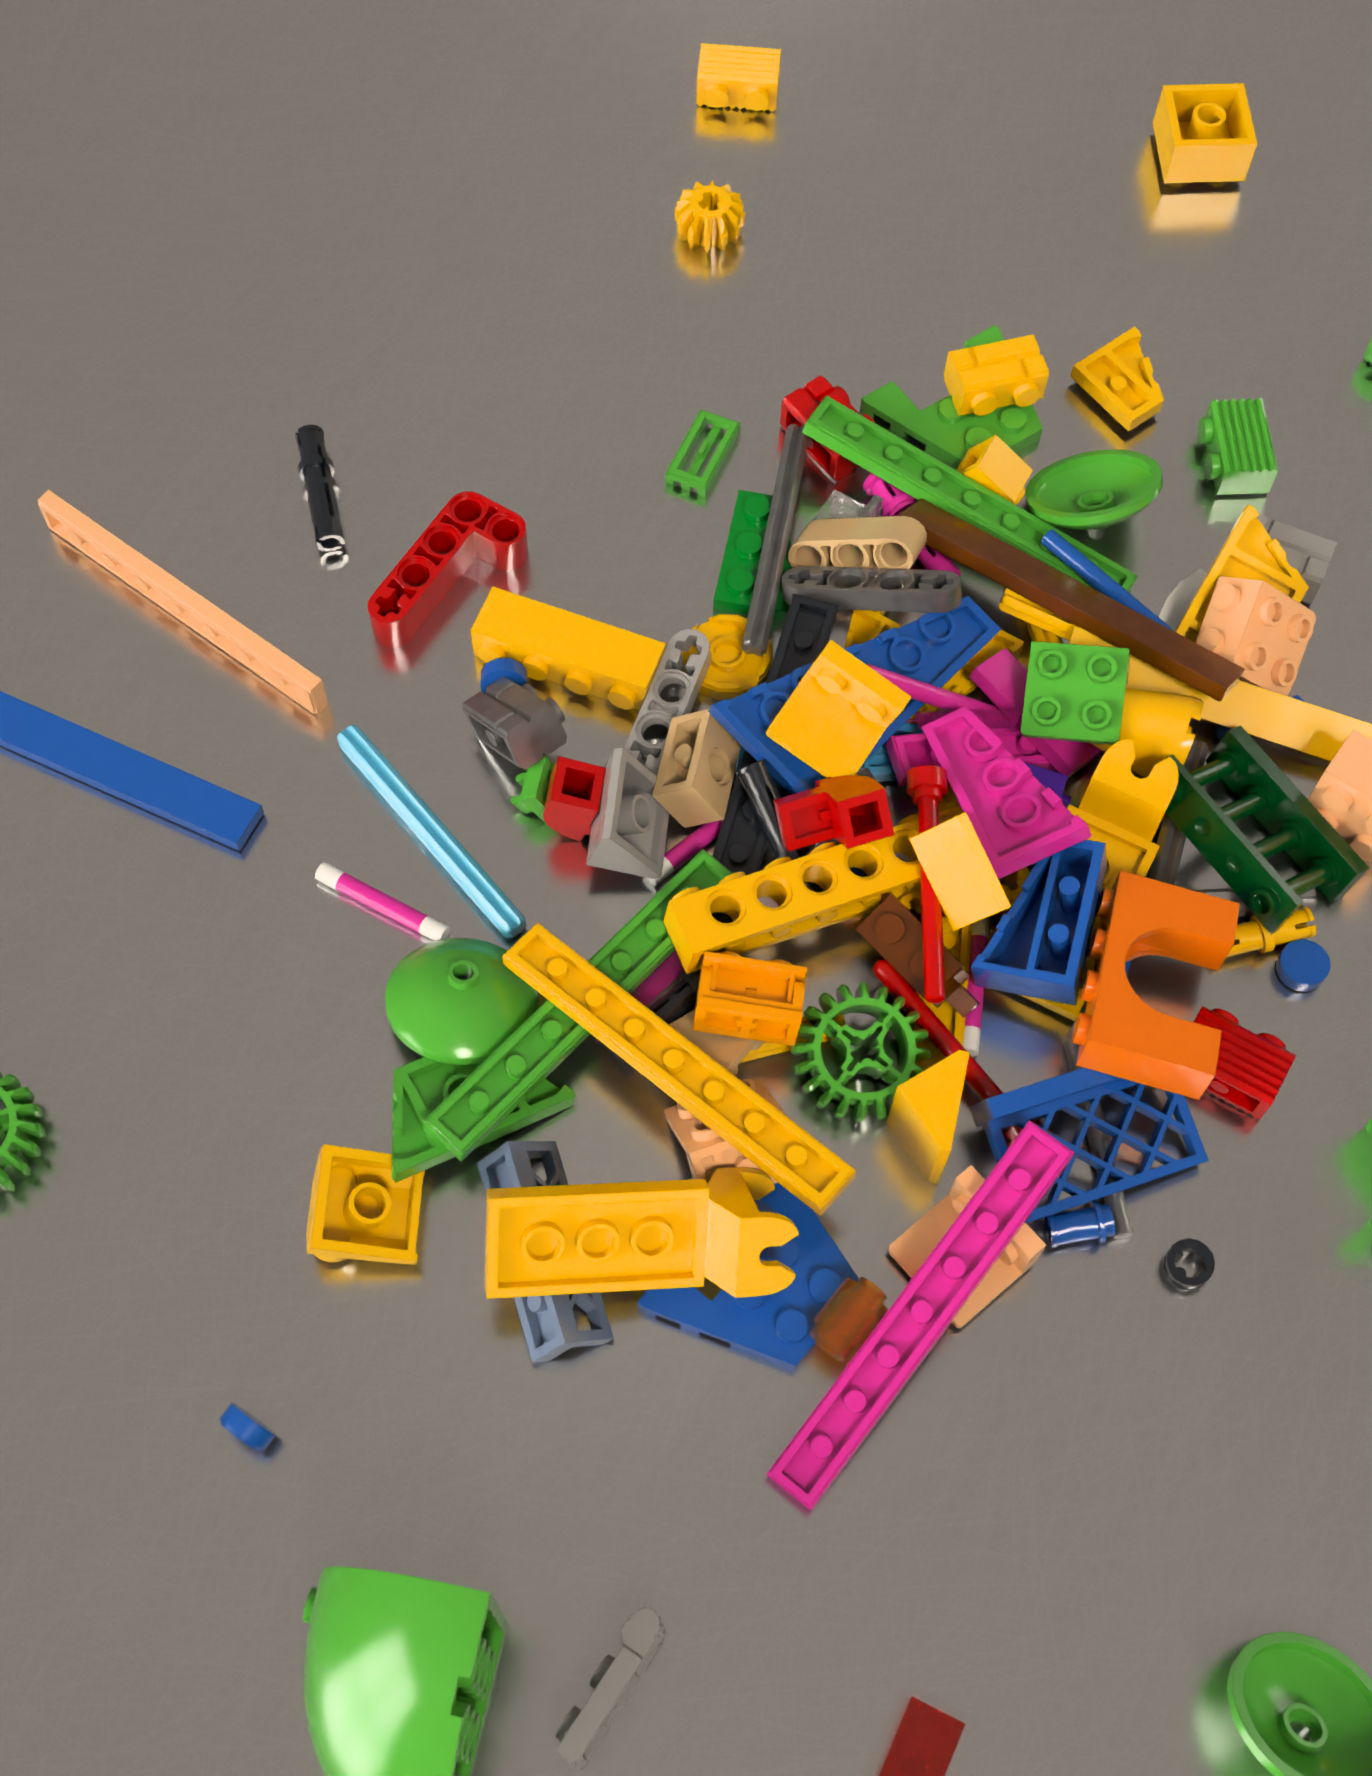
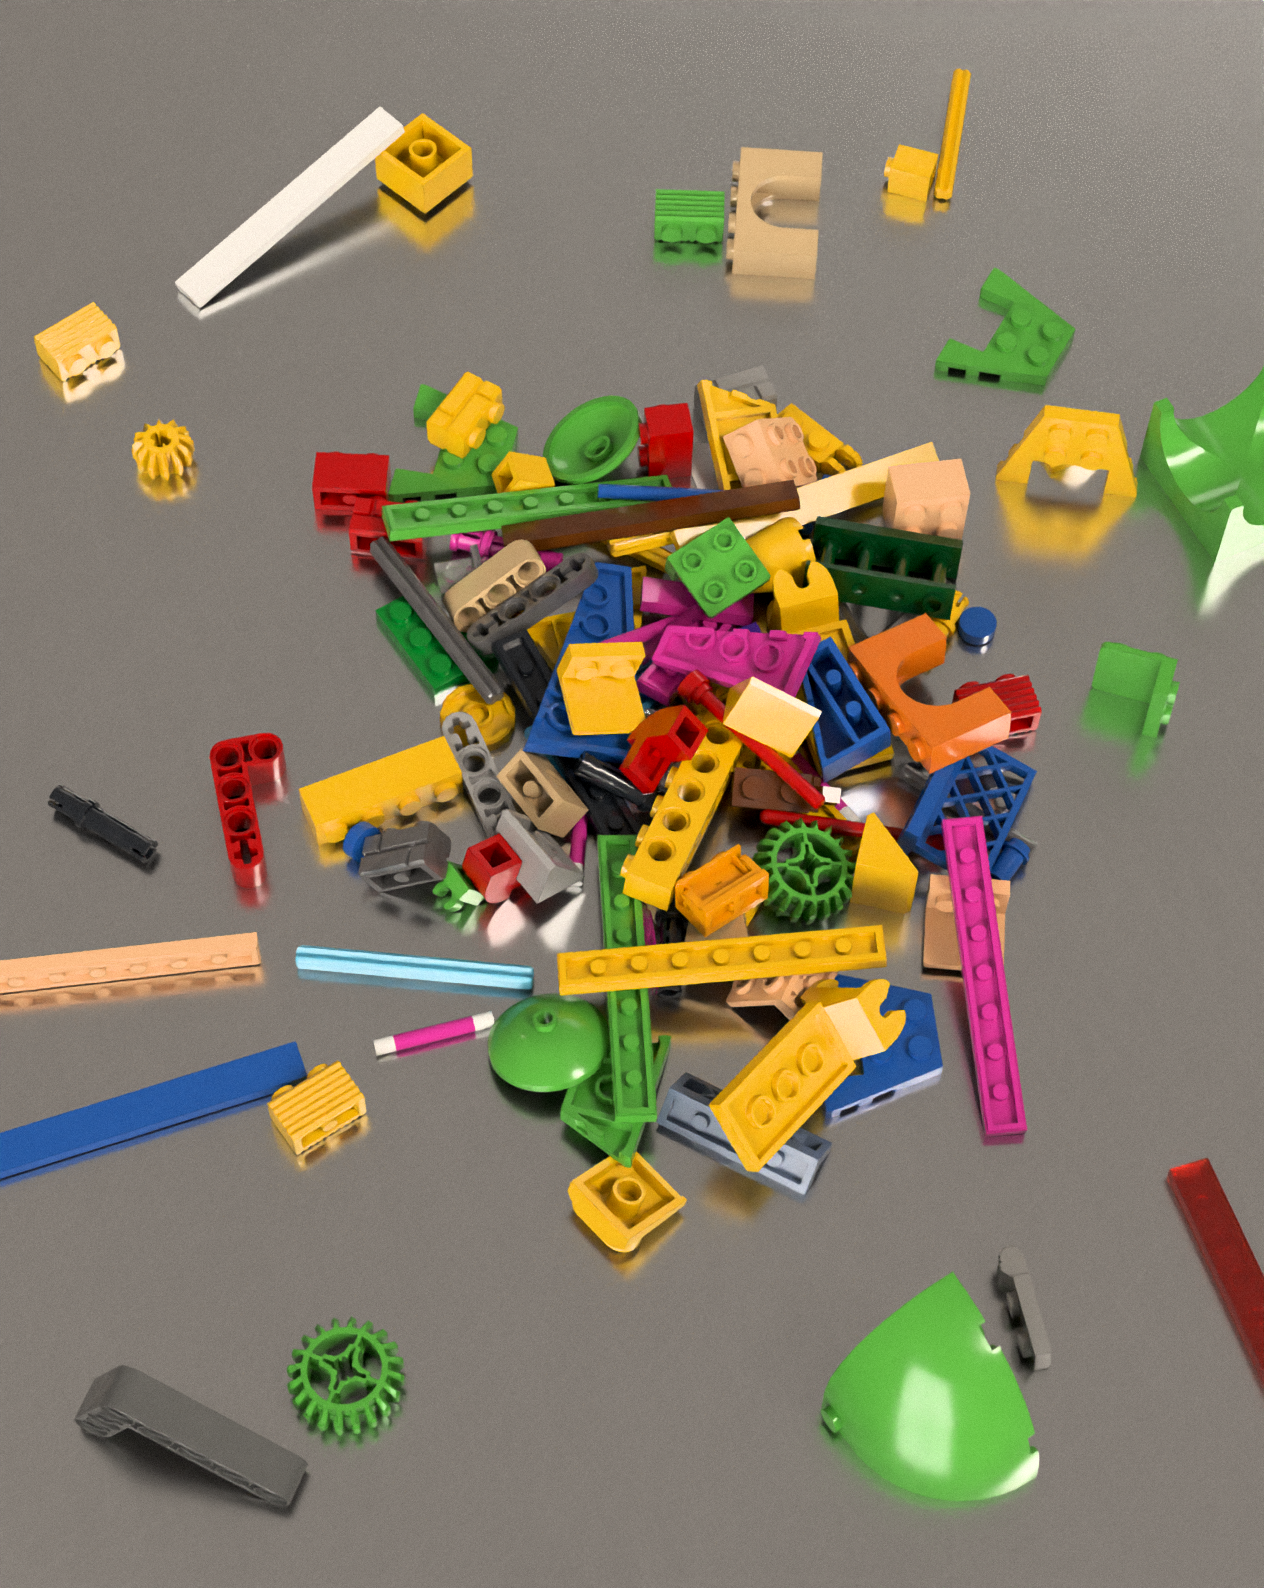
camera: 45 degrees left, 5 degrees down
blue tile [219,1402,276,1452] -> none
bright green tile [665,409,741,498] -> none
clear orange brick [809,1277,888,1361] -> none
yellow wing [1070,327,1164,432] -> none
black bush [1163,1238,1215,1291] -> none
bright green brick [1198,397,1278,495] -> none
none -> white tile [175,106,405,308]
none -> yellow brick [267,1061,367,1155]
none -> red brick [312,451,391,511]
none -> red brick [637,403,694,479]
none -> yellow hinge [777,403,863,476]

